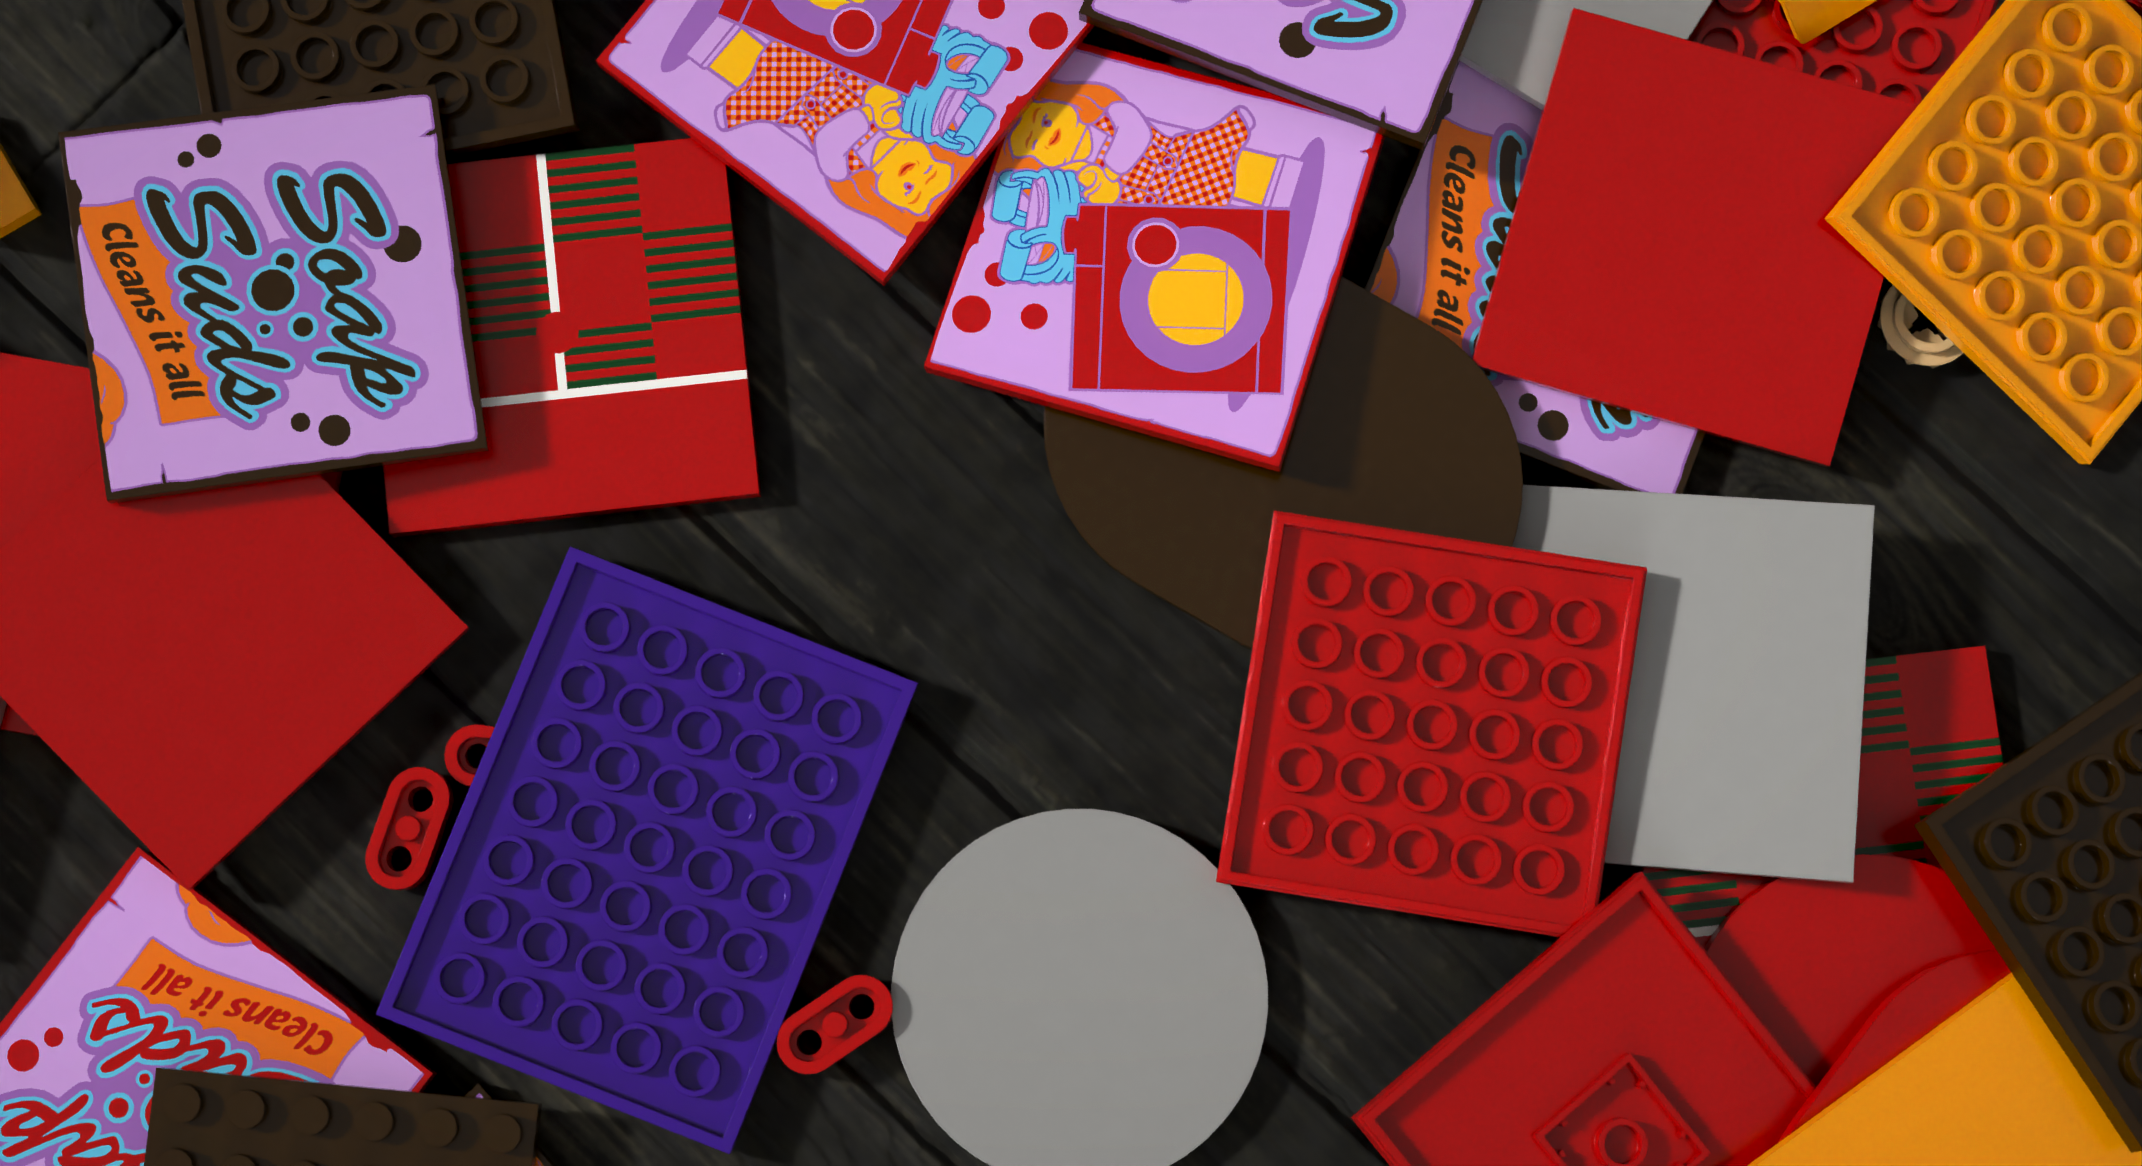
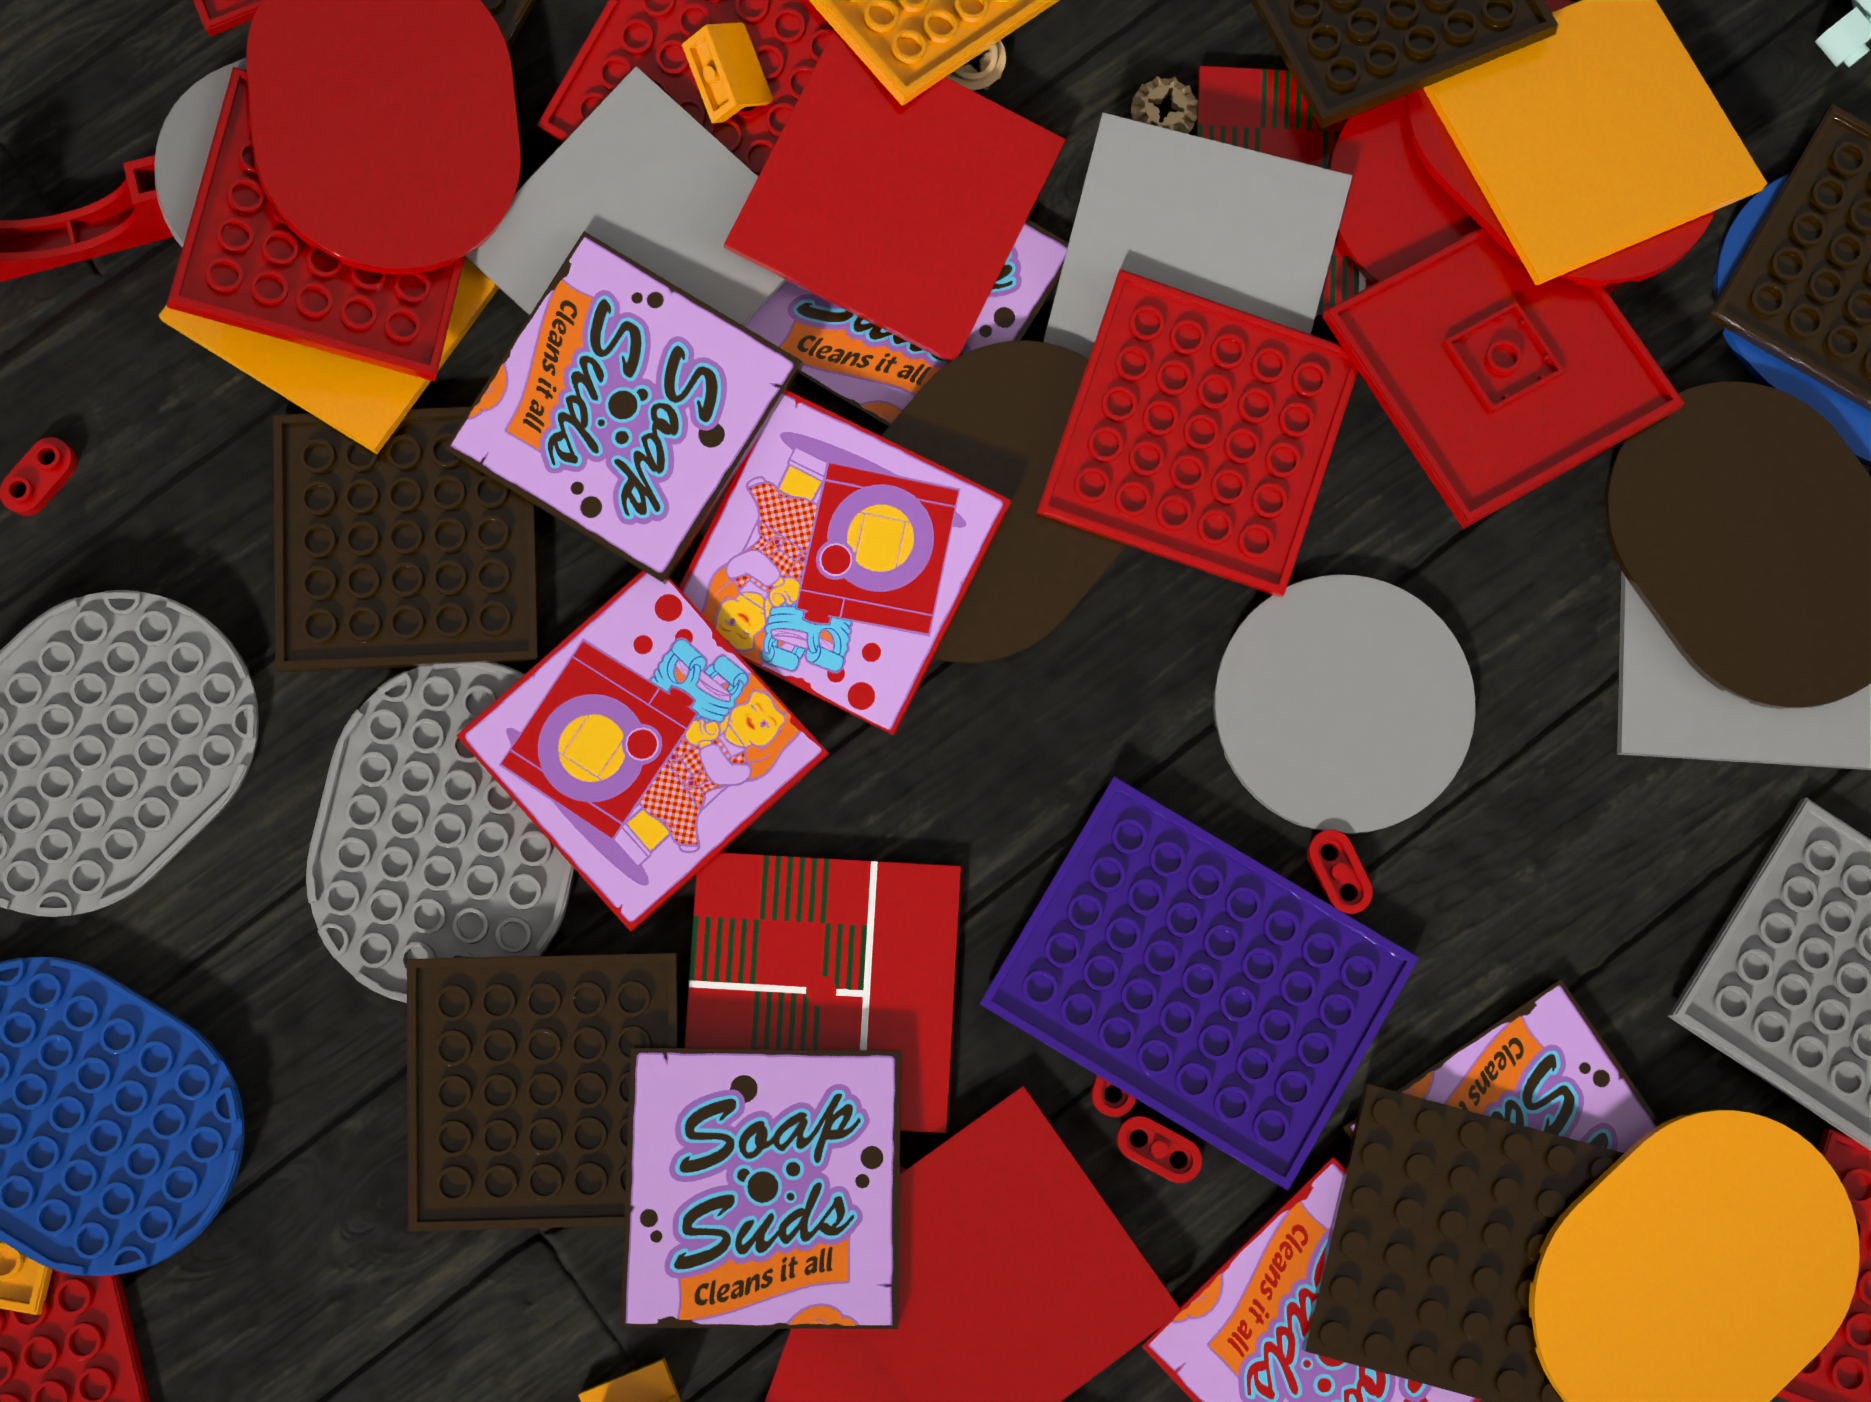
camera: 80 degrees left, 0 degrees up
none -> tan gear [1131,76,1198,134]

